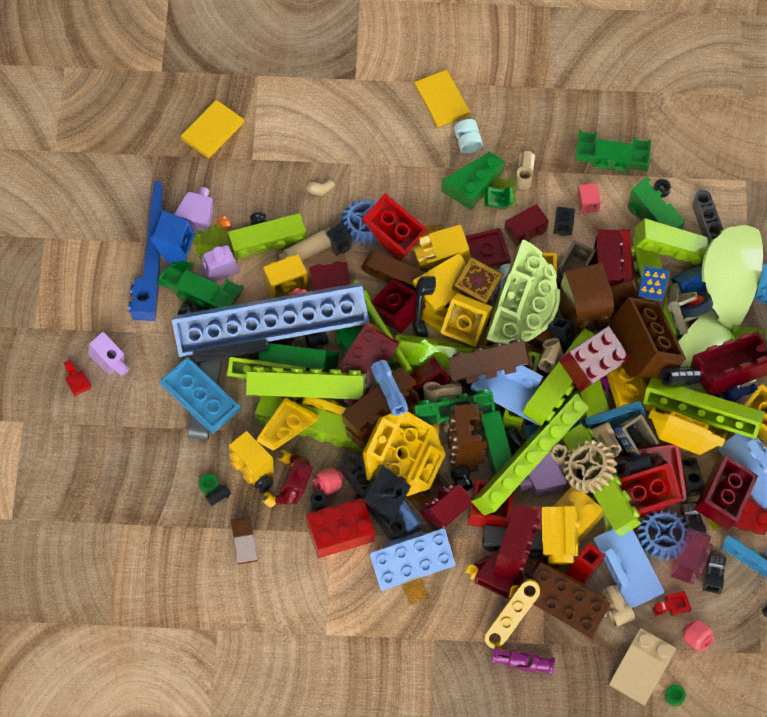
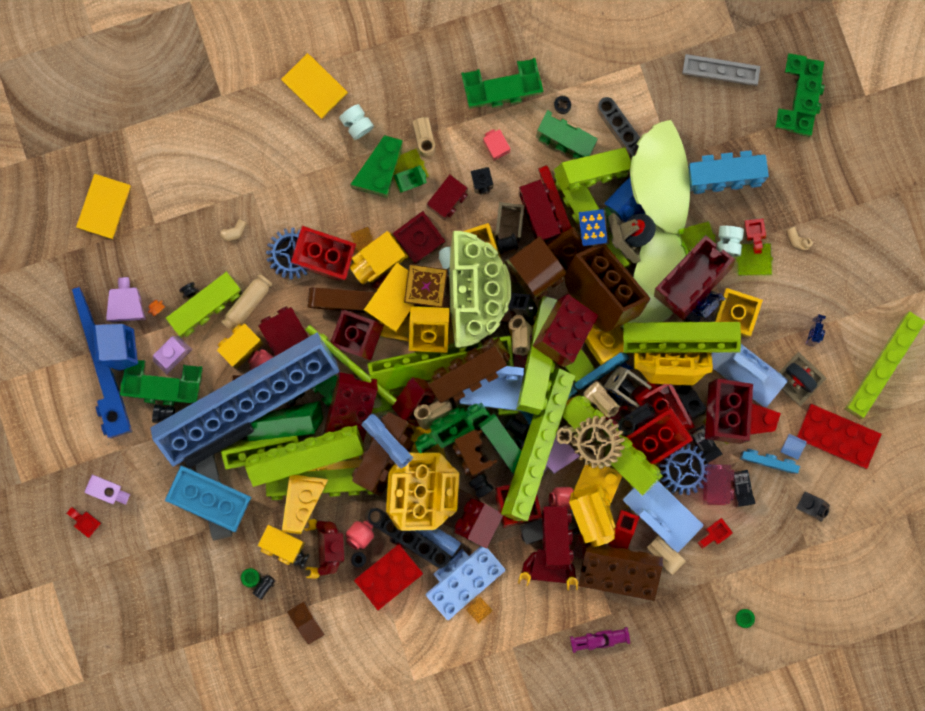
camera: 20 degrees left, 20 degrees up
clear neon green piece [193,224,233,262] -> none
black bracket [326,223,352,256] -> none
black tile [361,465,411,520] -> none
black piece [413,276,436,338] -> none
yellow plate [485,579,540,648] -> none
tan slope [609,628,677,706] -> none
black axle [660,366,701,386] -> none
coral head [683,620,714,650] -> none

